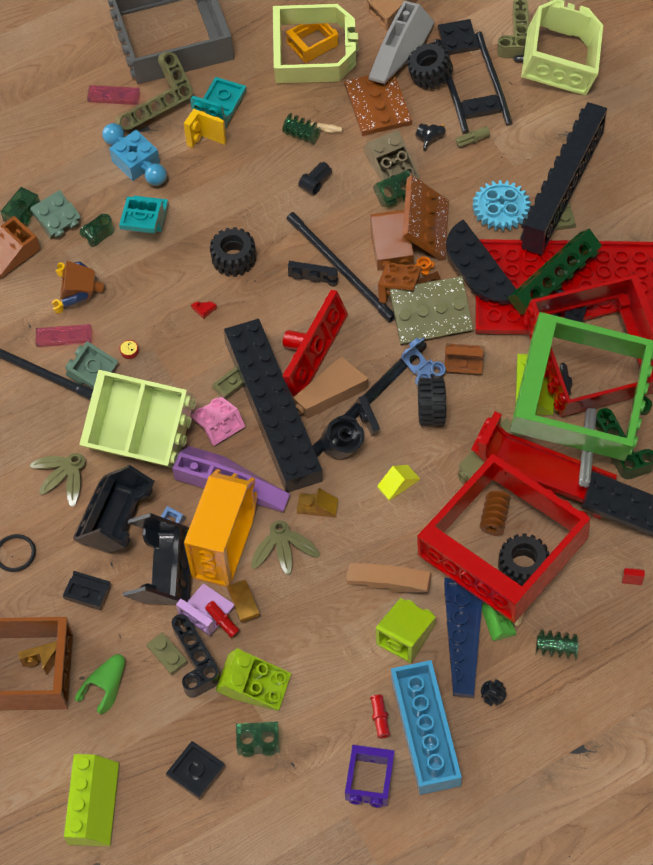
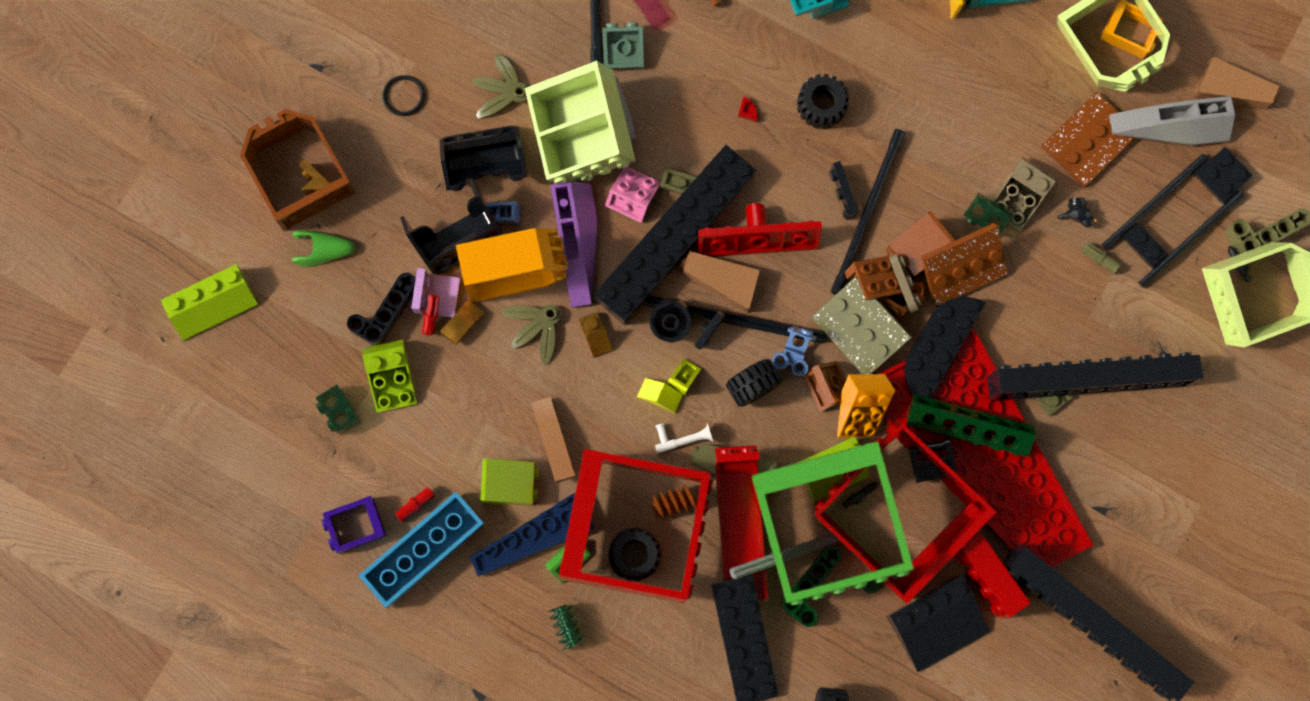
camera: 50 degrees right, 20 degrees up
black plate [63,571,112,610] -> none
tile [120,340,139,359] -> none
olive plate [146,632,188,676] -> none
black plate [166,741,226,800] -> none
clear green piece [282,113,321,144] -> none
black piece [298,161,332,195] -> none
tan piece [309,122,343,134] -> none
black tyre [407,42,453,89] -> none
medium azure gear [472,180,531,231] -> none
black gear [481,679,507,706] -> none
red tile [622,568,645,585] -> none
none -> white piece [655,422,714,454]
none -> neon yellow slope [667,359,701,396]
none -> light orange slope [837,374,895,438]
none -> dark tan plate [889,253,922,313]

